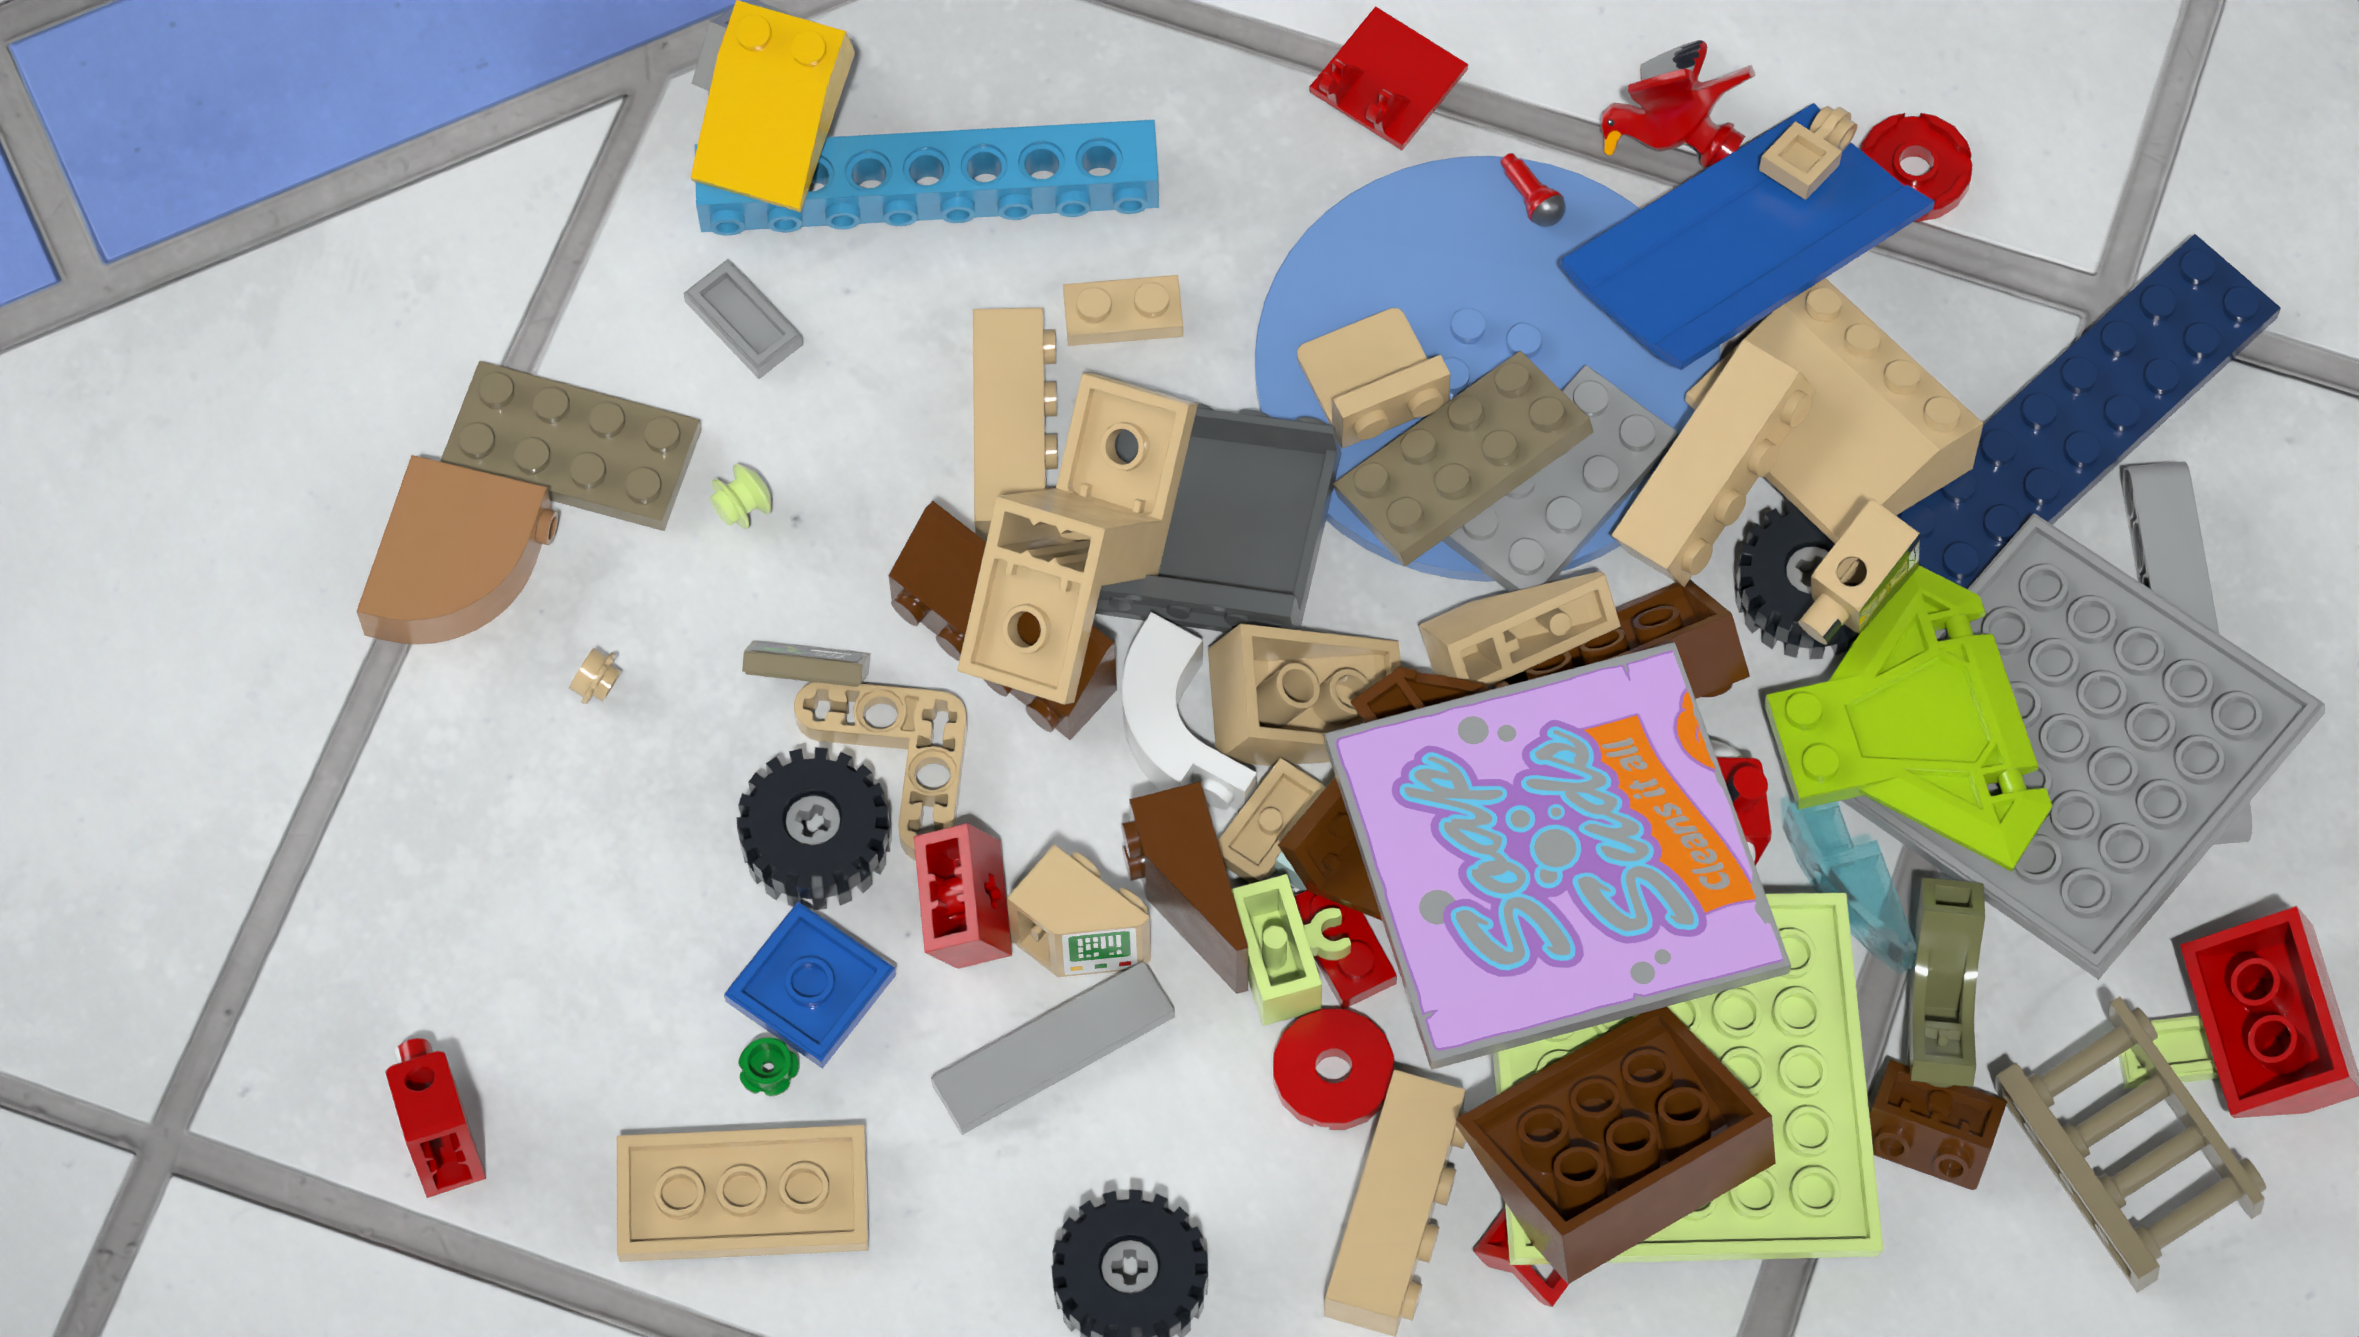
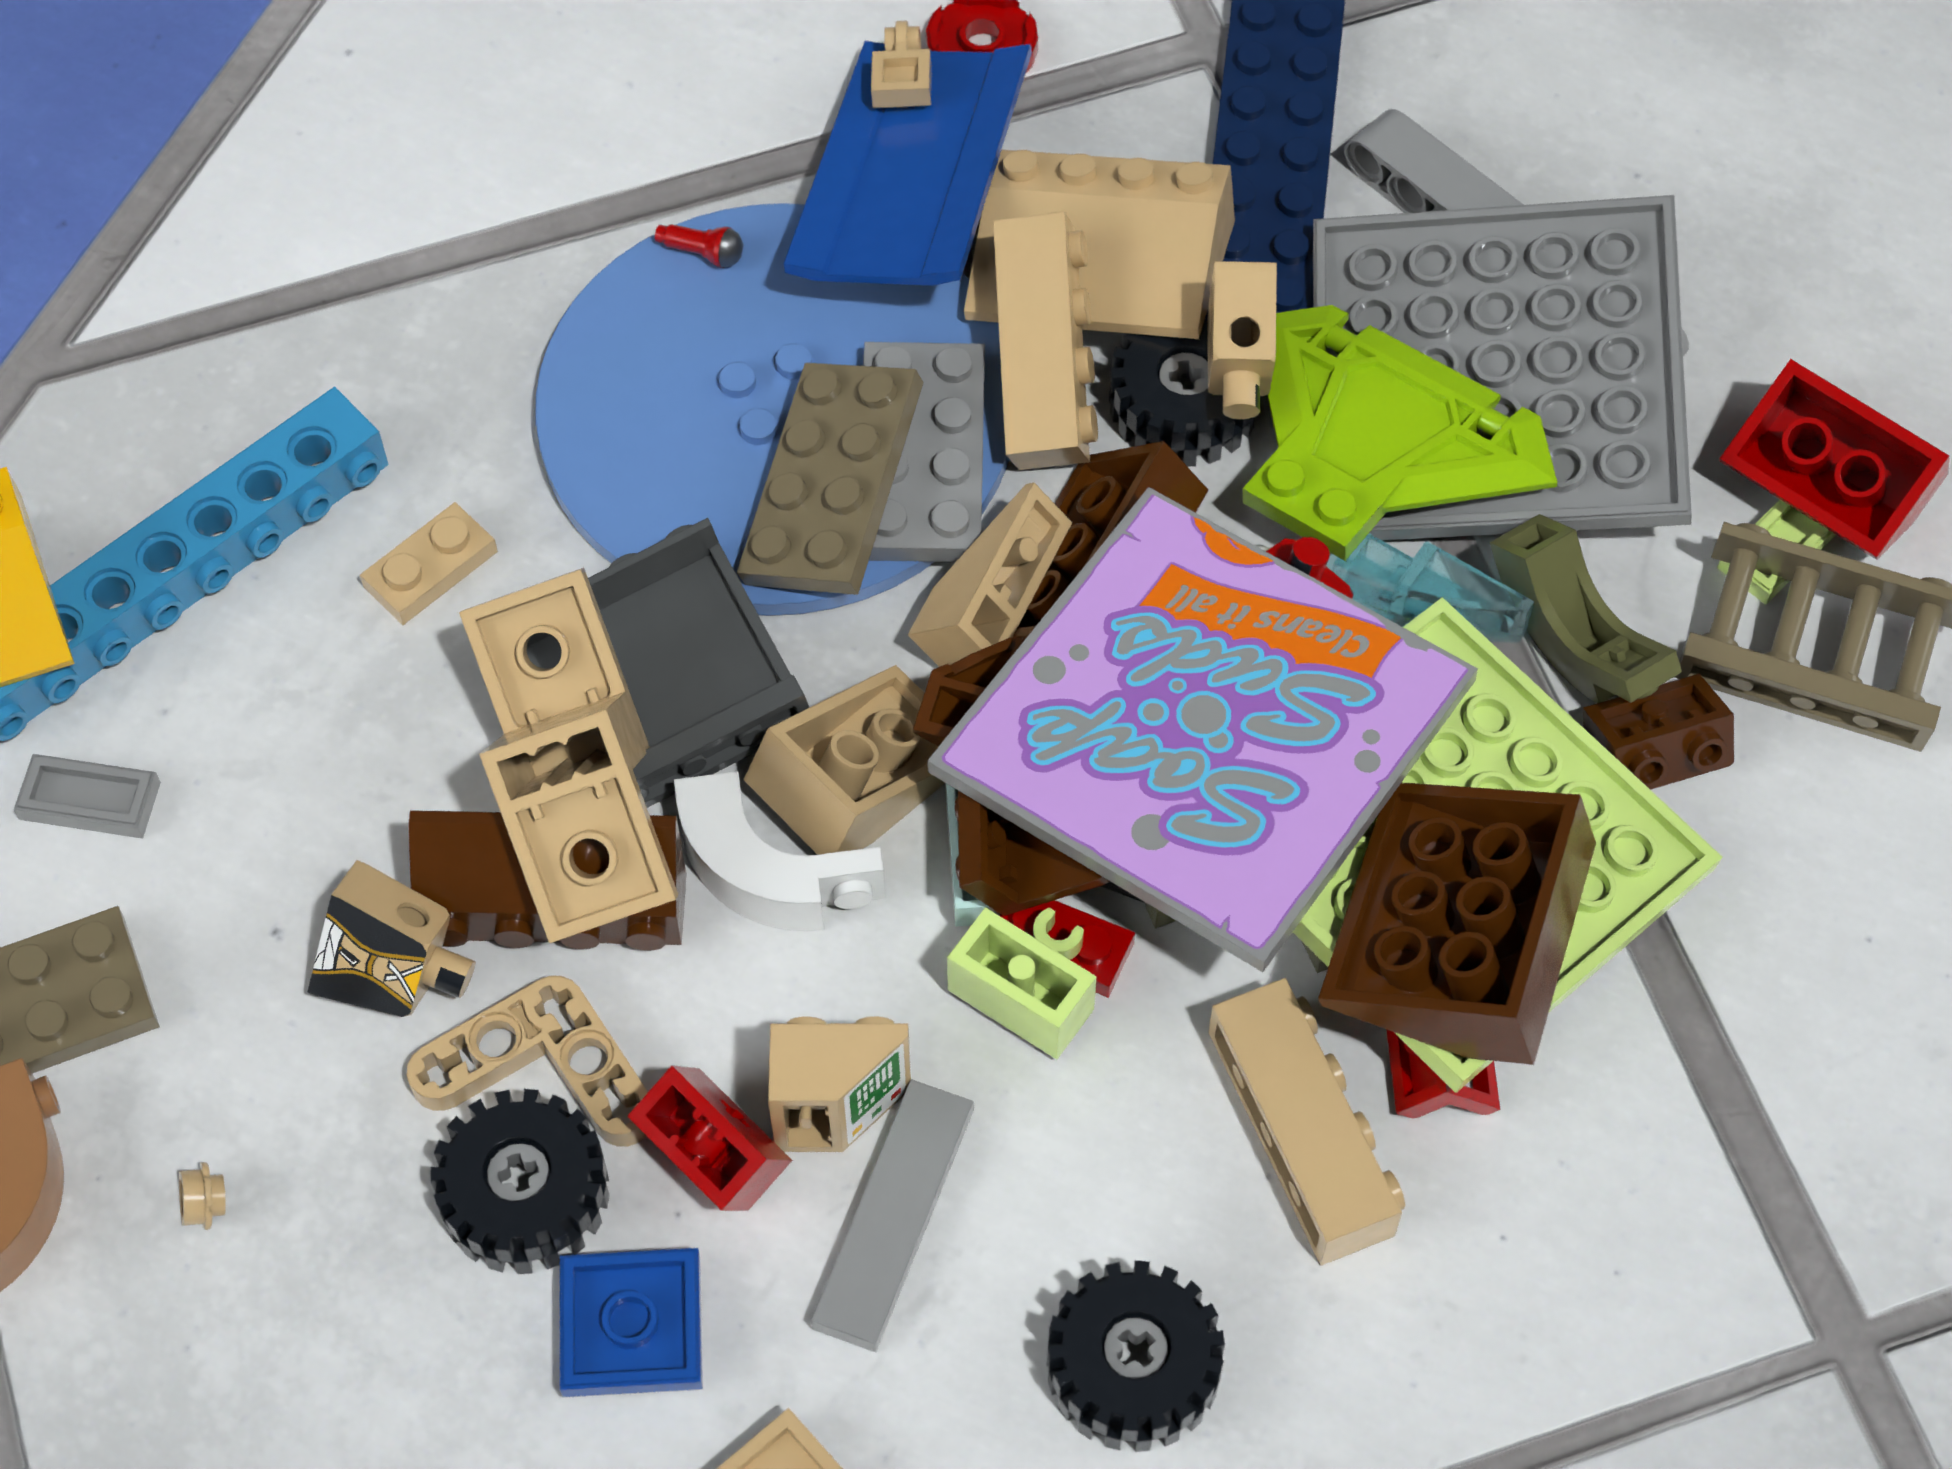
camera: 40 degrees left, 5 degrees down
yellowish green wheel [709,464,771,529] -> none
green plate [738,1037,799,1096] -> none
dark tan tile [742,641,870,687] -> none
tan brick [973,308,1058,542] -> none
reddish brown slope [1121,782,1248,994] -> none
tan plate [1218,757,1326,884] -> none
red tile [1273,1009,1394,1130] -> none
tan bracket [1297,308,1451,449] -> none
red plate [1309,6,1468,150] -> none
red animal [1601,40,1755,168] -> none
none -> torso [307,860,476,1017]

